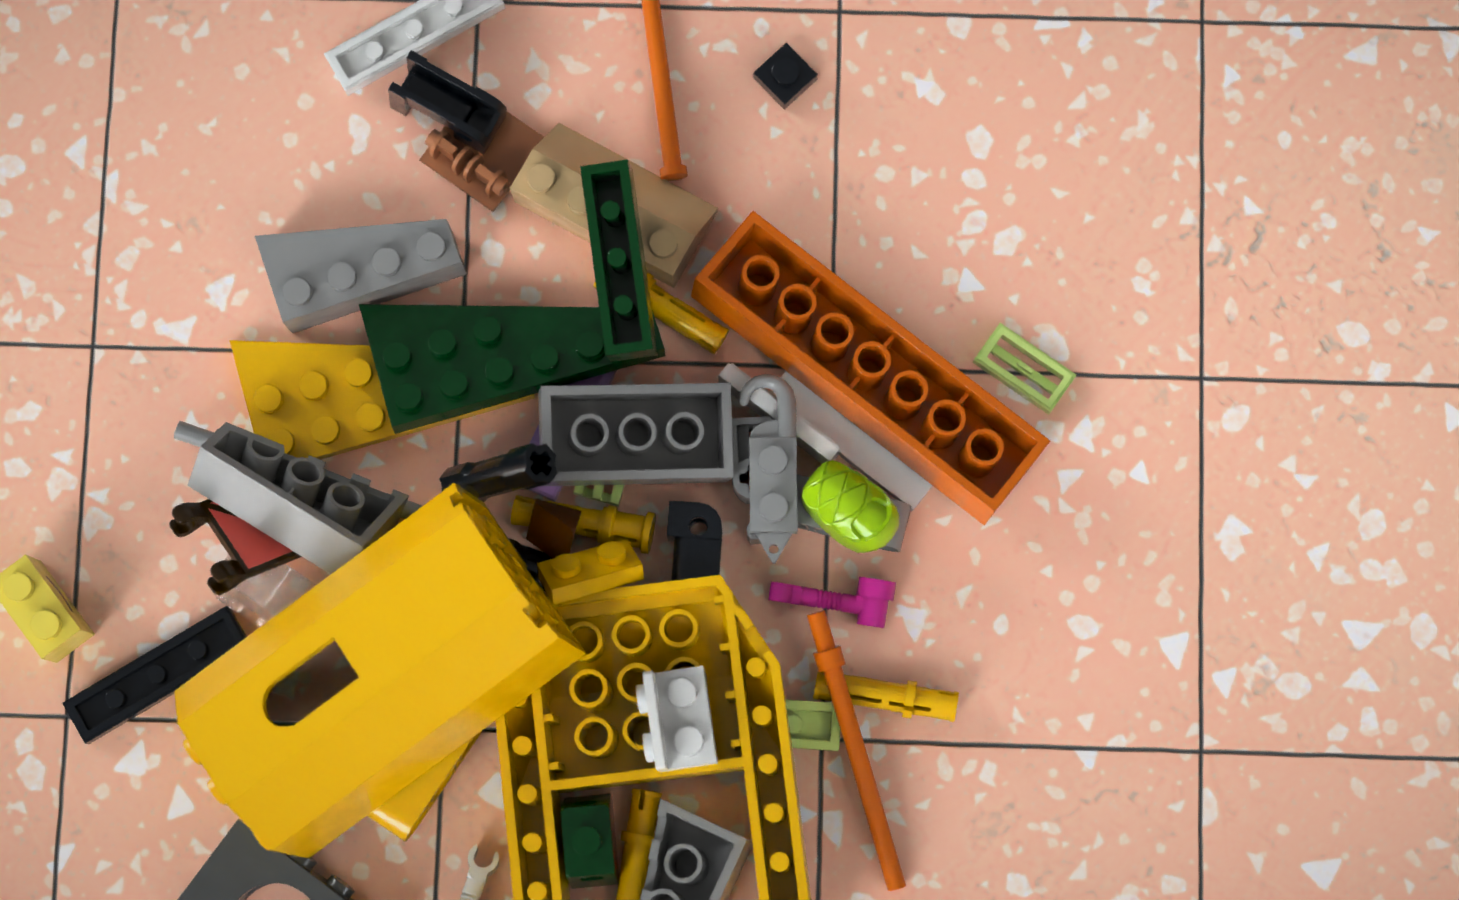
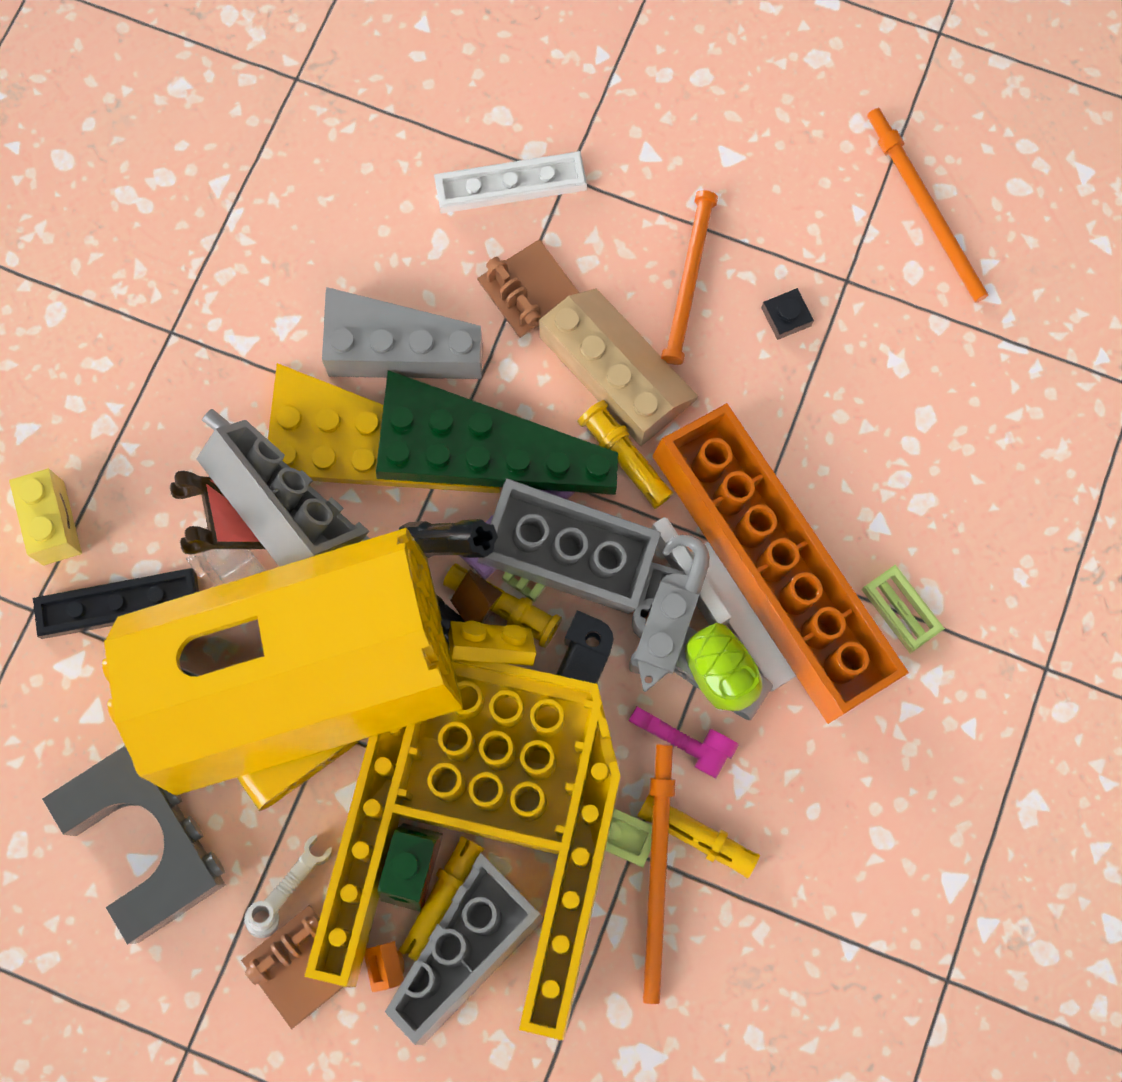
camera: 15 degrees right, 5 degrees down
black piece [388,50,507,154] -> none
dark green brick [580,159,658,362] -> none
white bracket [636,666,718,772] -> none

